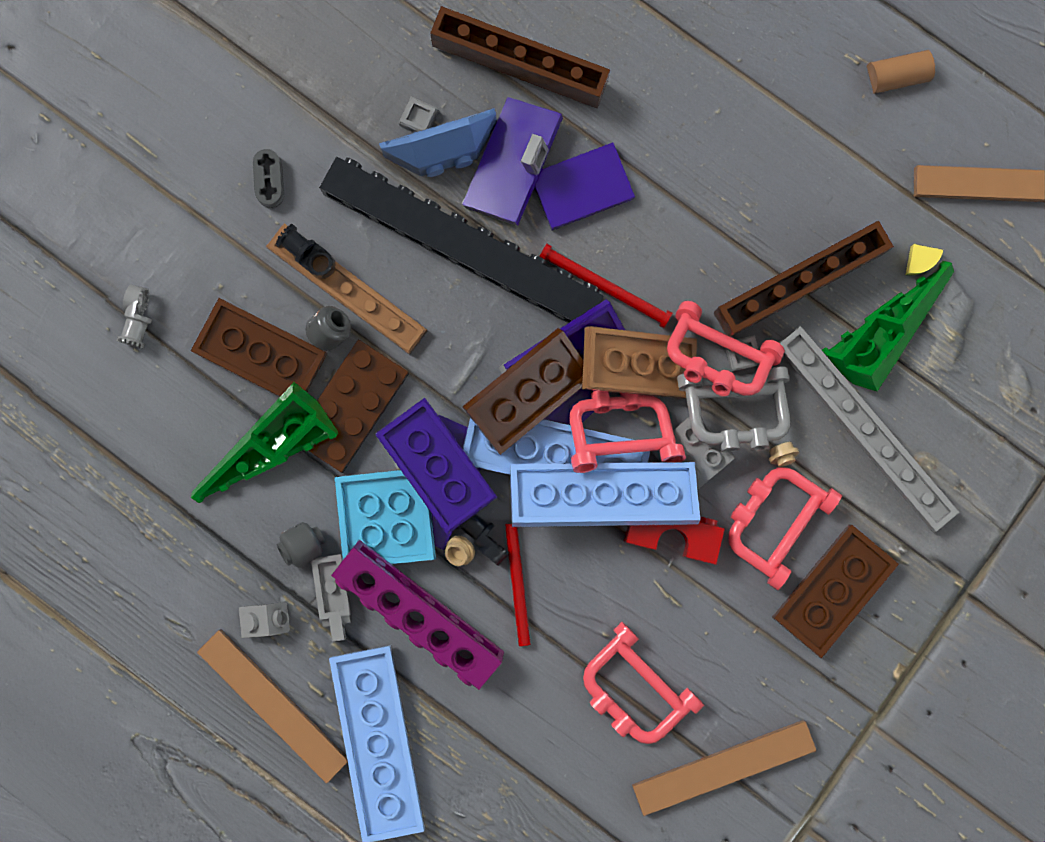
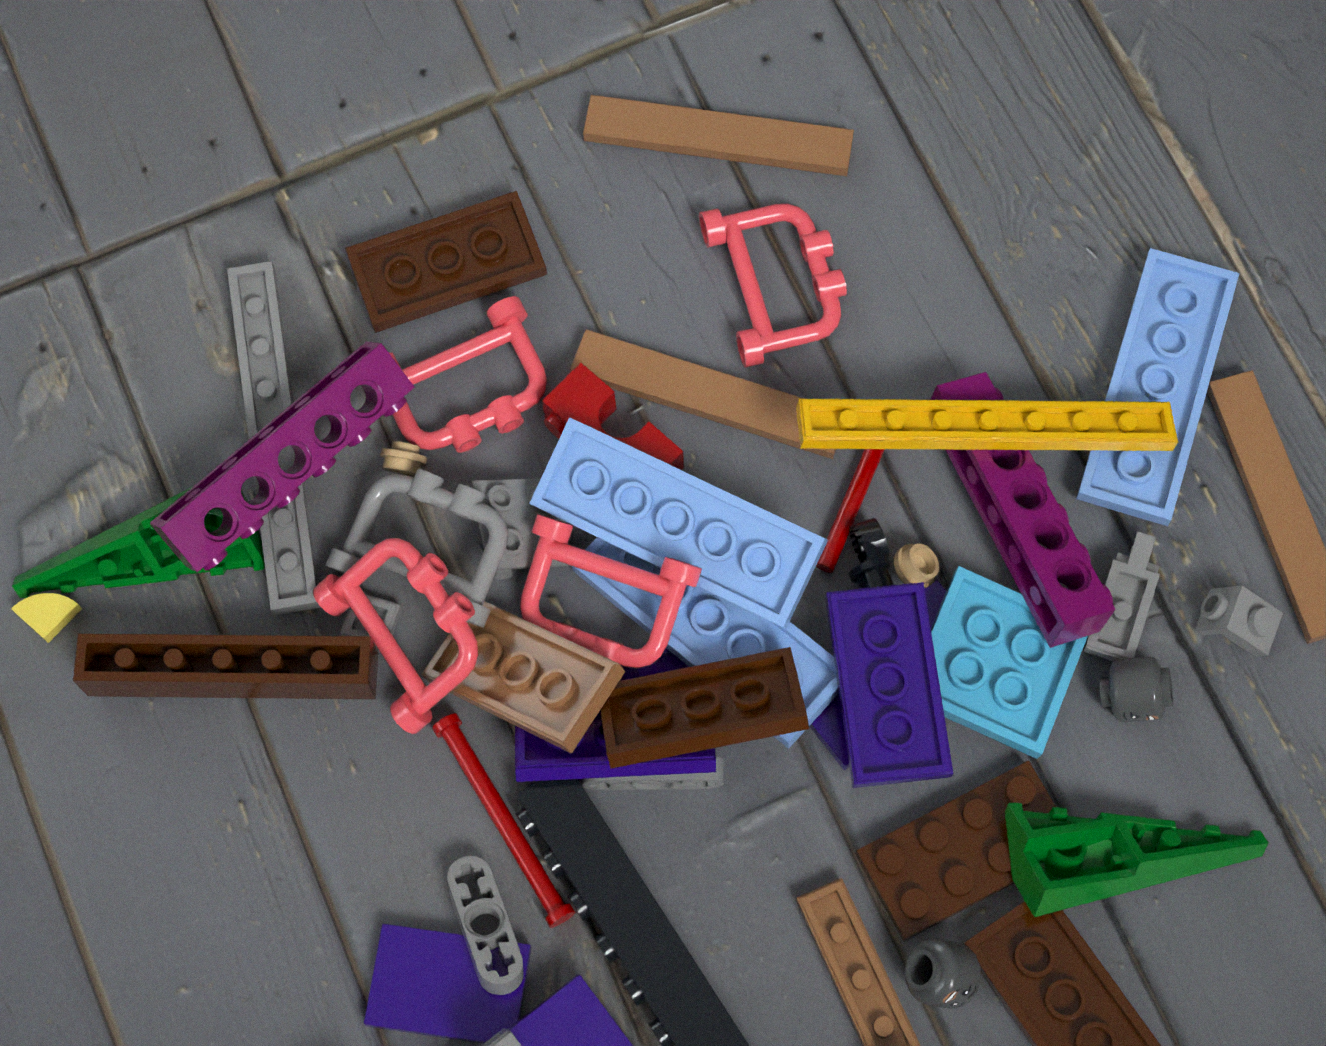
camera: 145 degrees left, 15 degrees down
none -> magenta brick [150,341,415,572]
none -> light grey beam [447,856,524,995]
none -> medium nougat tile [570,329,836,459]
none -> yellow tile [796,398,1178,451]

